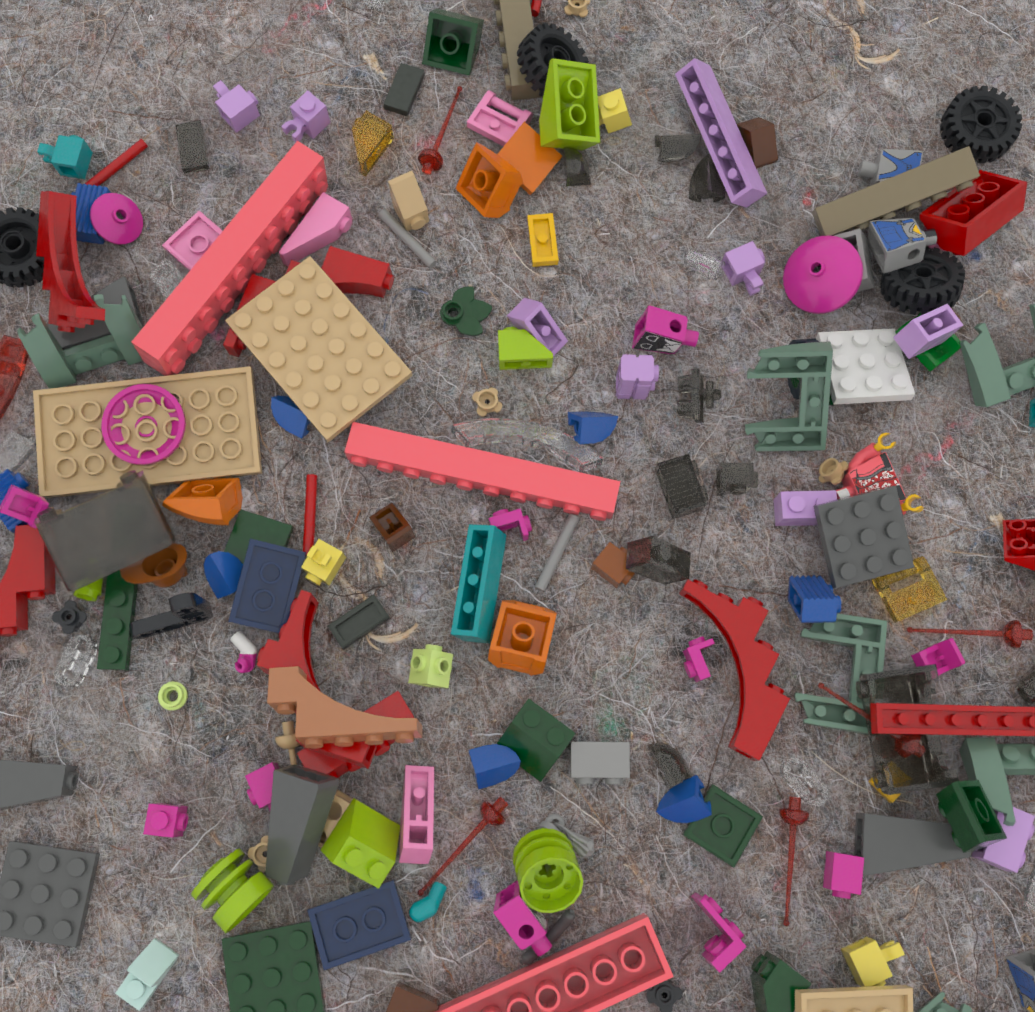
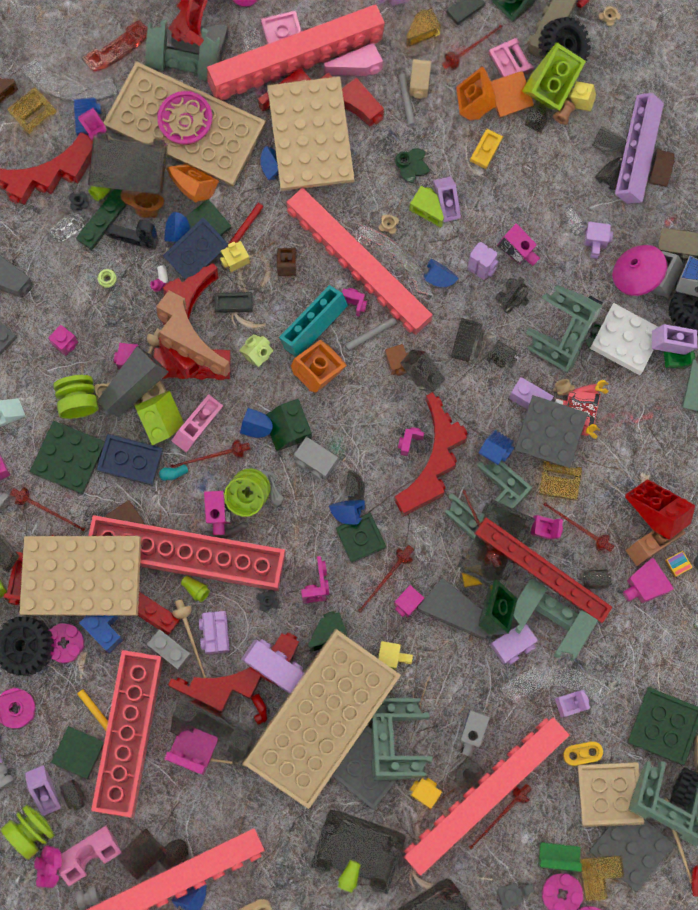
camera: 35 degrees right, 0 degrees up
none -> nougat bush [553,100,576,125]

